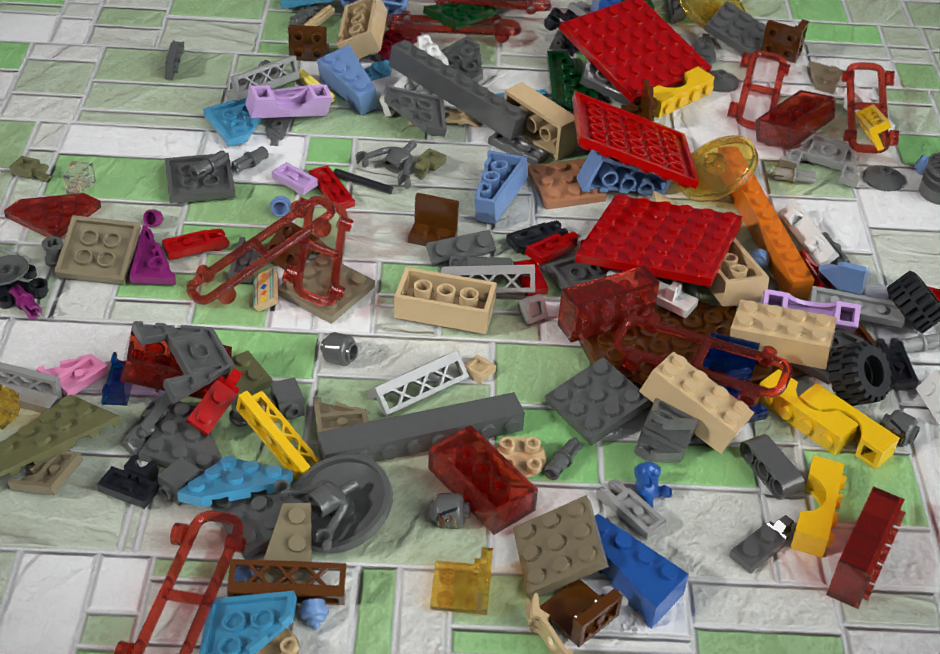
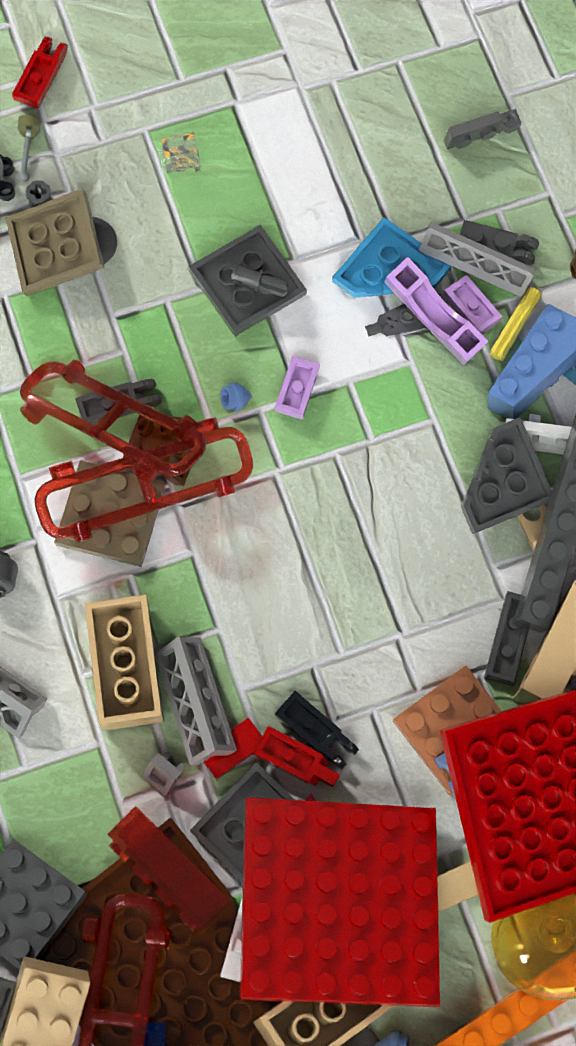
camera: 70 degrees right, 30 degrees up
clear red plate [4,193,101,238] -> none
olive plate [9,156,51,182] -> none
magenta wing [130,225,176,285] -> none
magenta hinge [143,209,163,227] -> none
red hinge [162,228,230,260] -> none
dark grey axle [231,146,269,173] -> none
tan tile [254,267,278,312] -> none
red tile [309,165,355,212] -> none
black bar [333,168,393,195] -> none
dark grey piece [356,140,417,189] -> none
reddish brown bracket [408,193,459,246] -> none
olive plate [414,148,447,179] -> none
dark grey plate [426,230,496,267] -> none
dark grey hinge [449,256,513,266] -> none
tan tile [464,354,496,384] -> none
medium blue wedge [474,150,528,224] -> none

